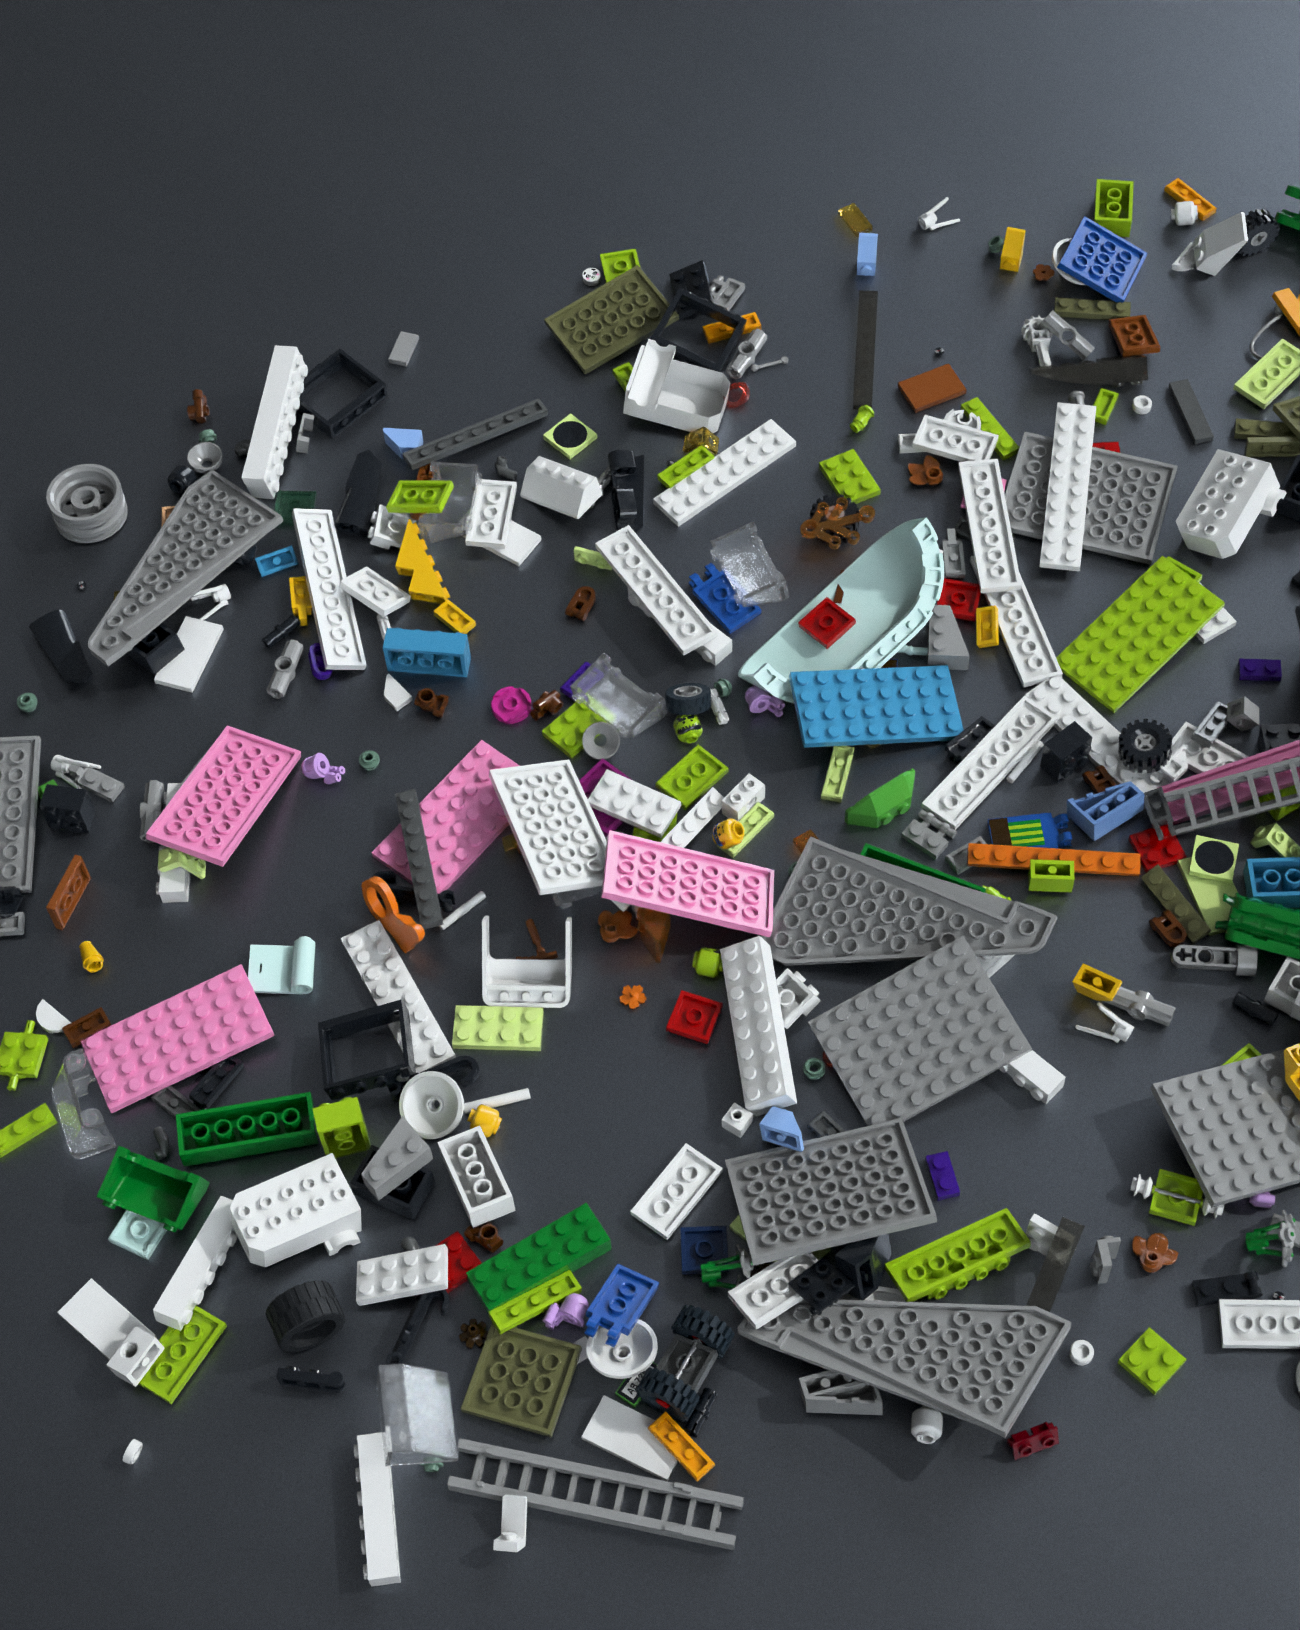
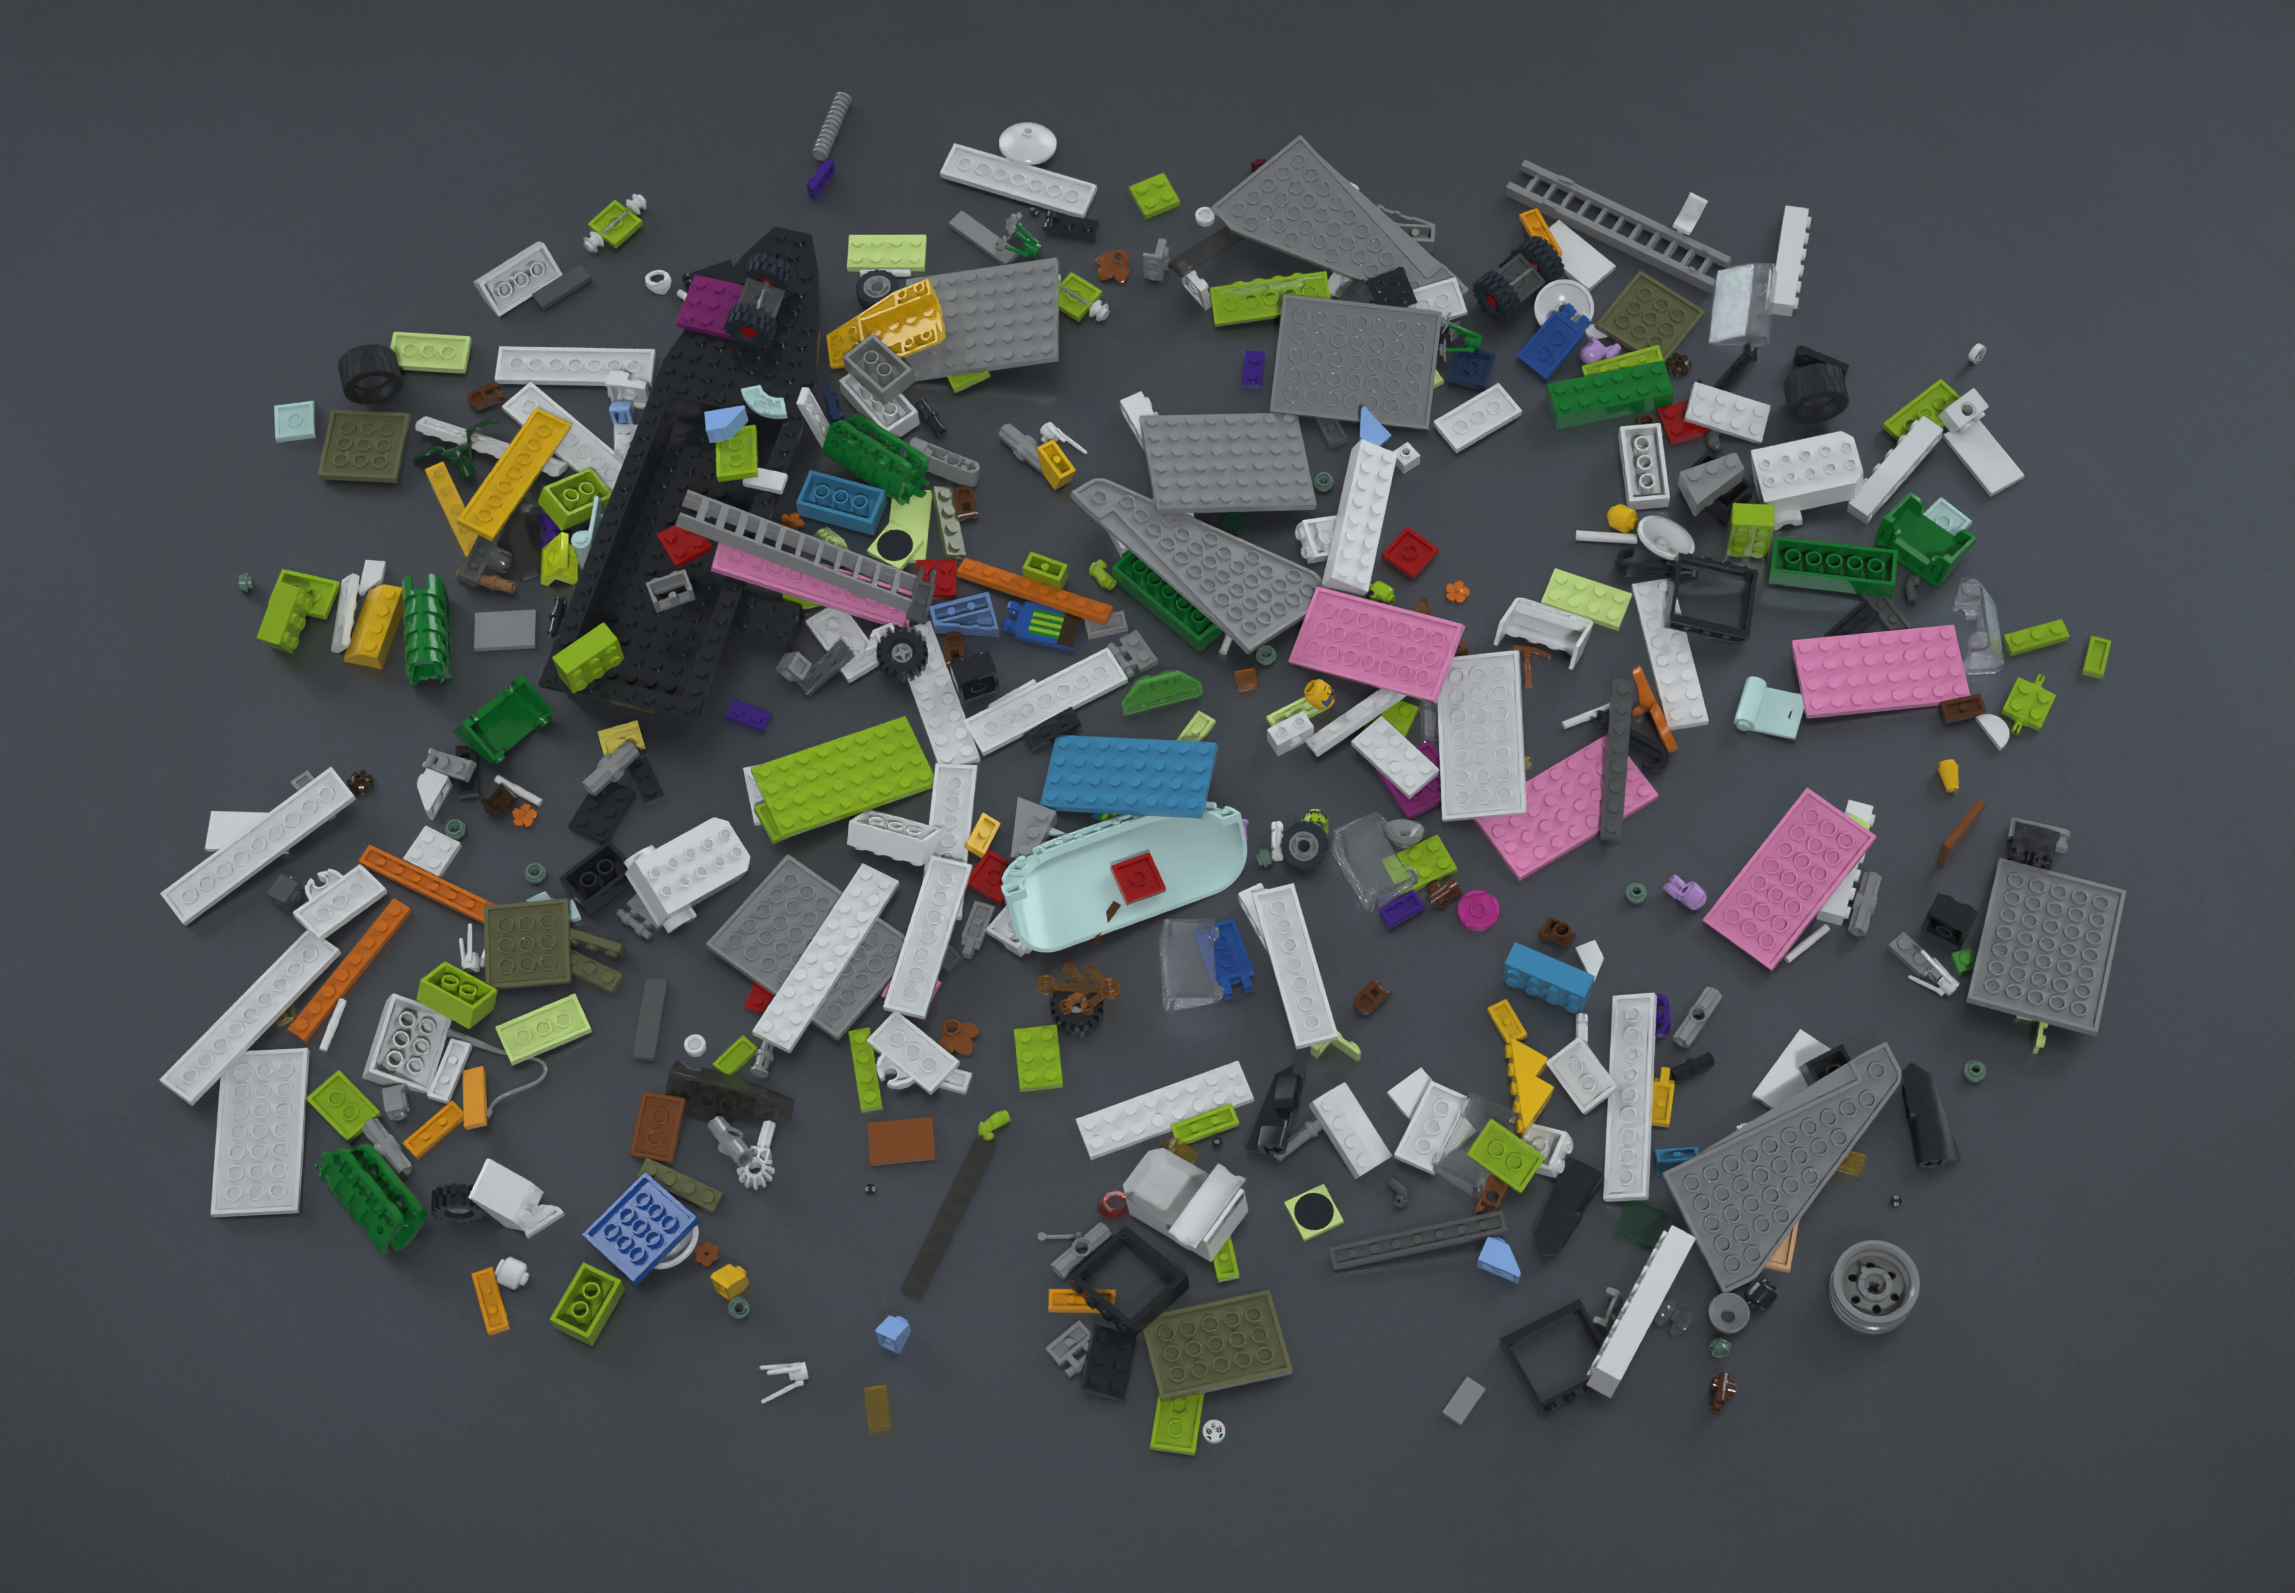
camera: 160 degrees left, 5 degrees up
lime tile [655,744,729,811] -> none
none -> white slope [847,809,943,866]

